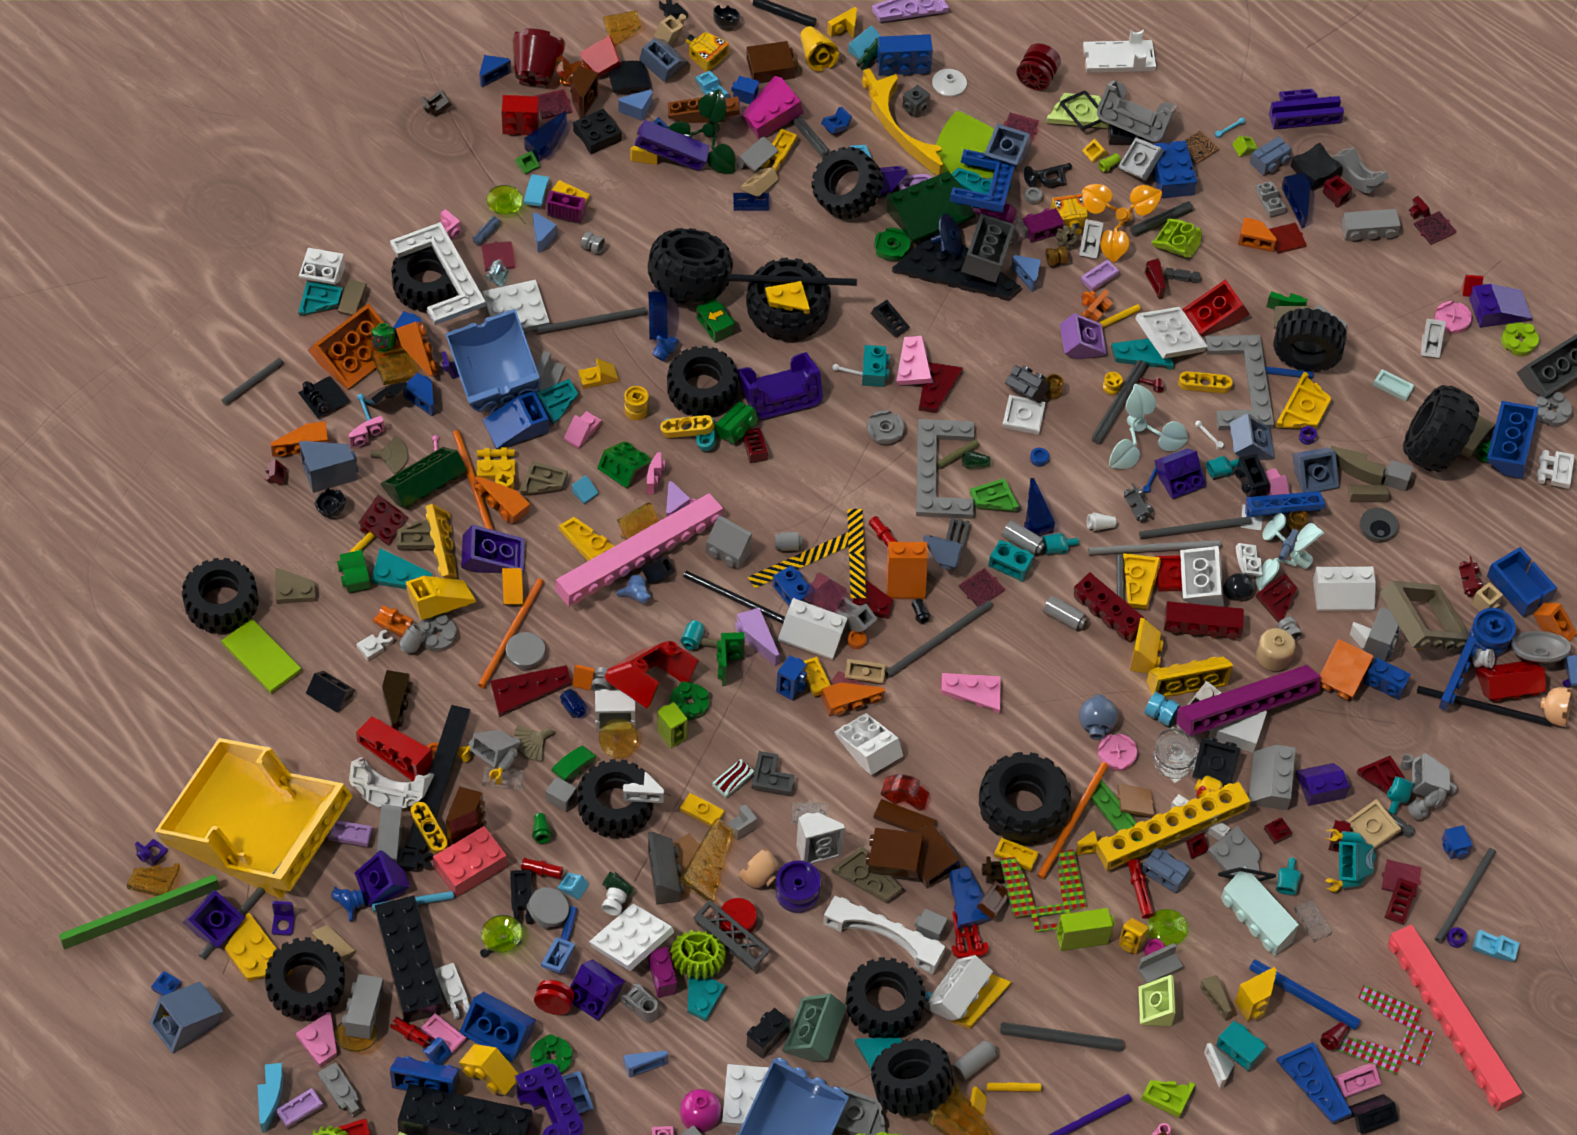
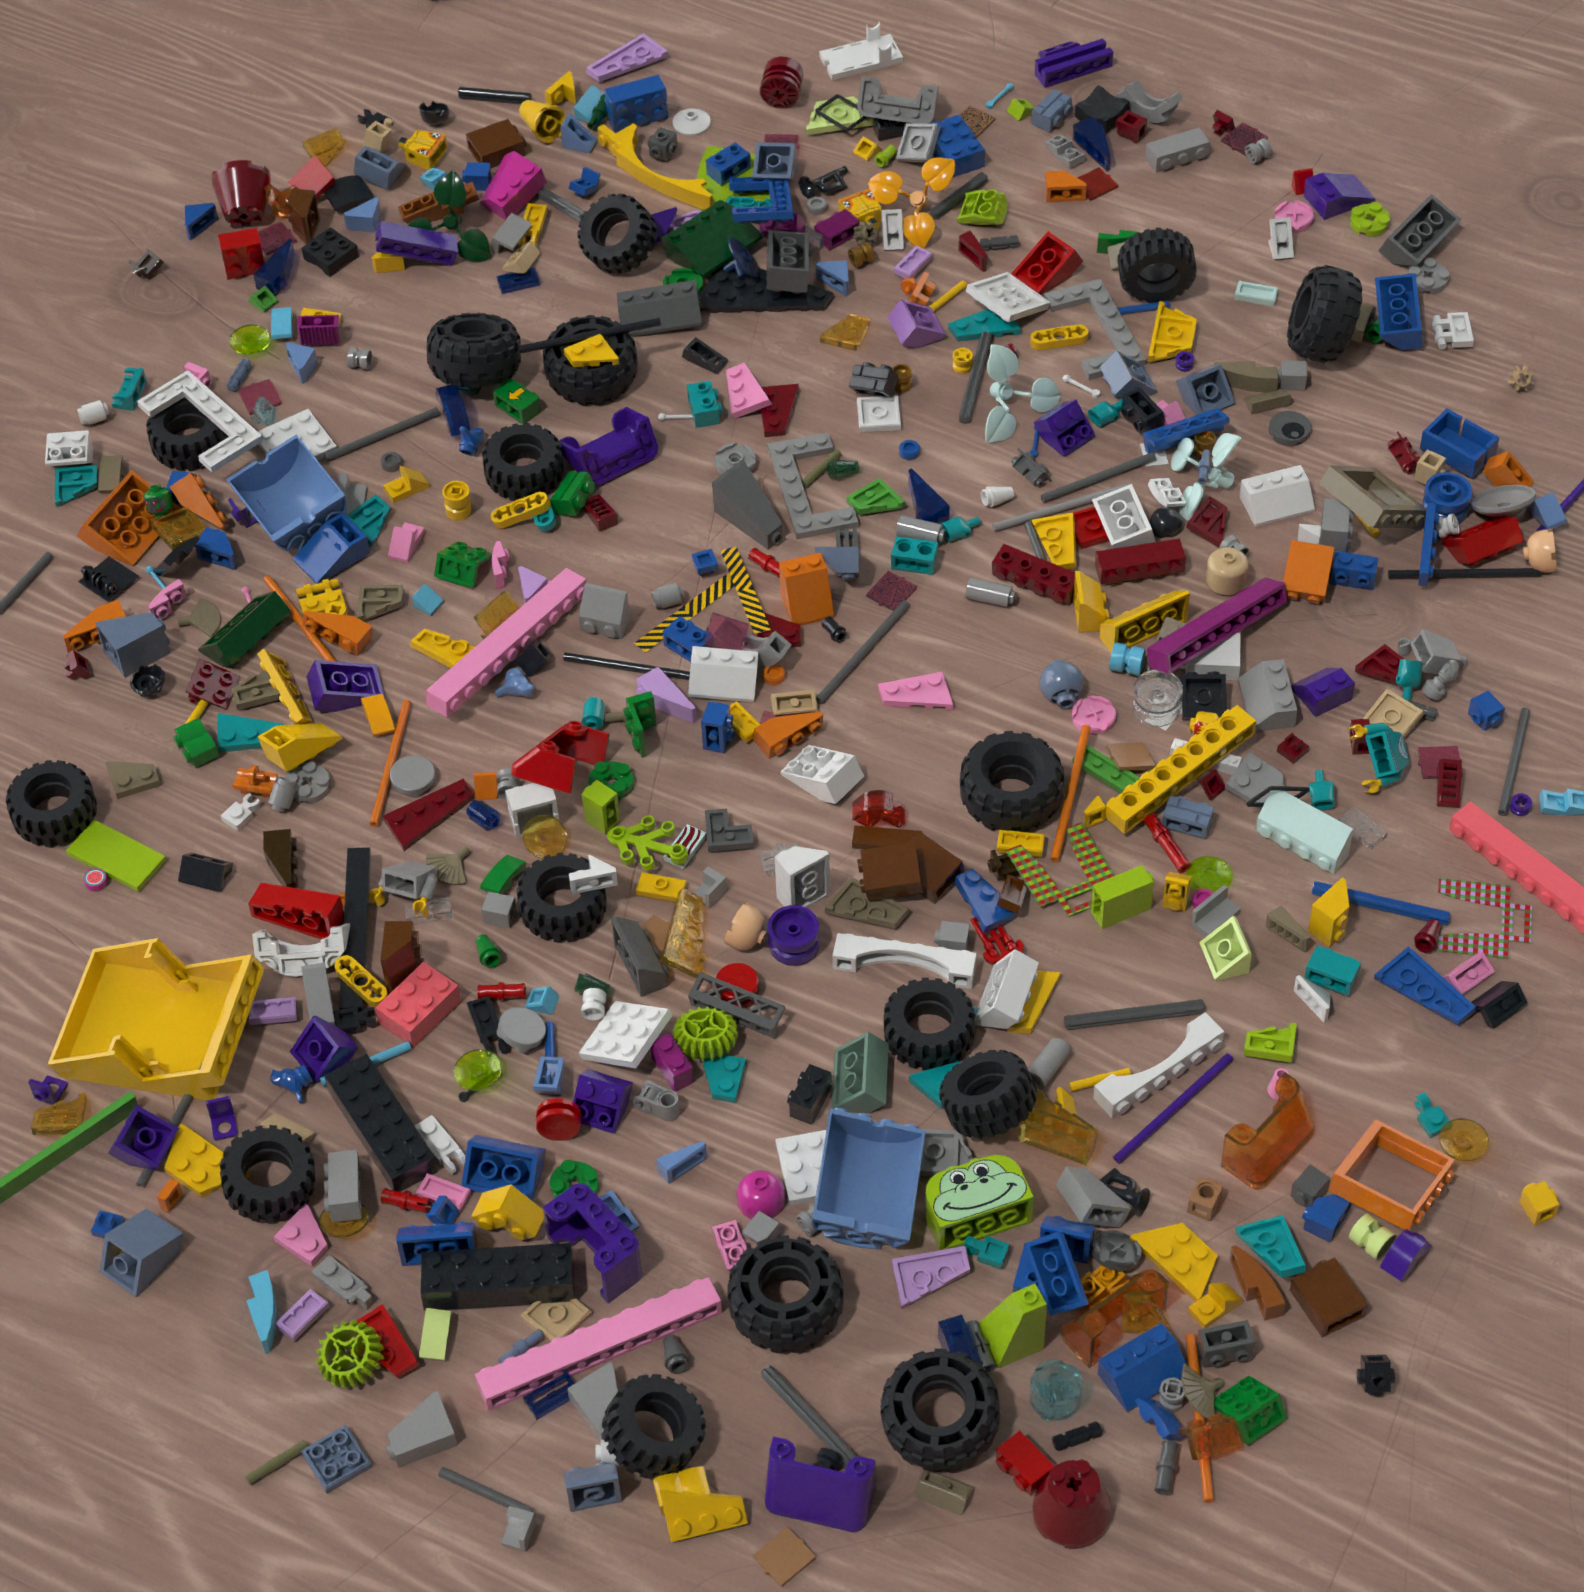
camera: 10 degrees left, 5 degrees down
none -> white brick [77,400,109,425]
none -> tile [83,868,108,891]
none -> teal hinge [112,367,147,411]
none -> orange tile [157,1178,183,1213]
none -> flat silver tile [381,452,402,472]
none -> medium blue slope [561,113,597,153]
none -> lime plant [607,815,689,871]
none -> dark grey slope [617,280,702,337]
none -> blue tile [691,549,719,576]
none -> blue brick [706,142,751,186]
none -> dark grey slope [712,460,783,549]
none -> clear yellow wing [820,314,870,351]
none -> white arch [1093,1012,1224,1118]
none -> light grey wheel [1245,138,1272,164]

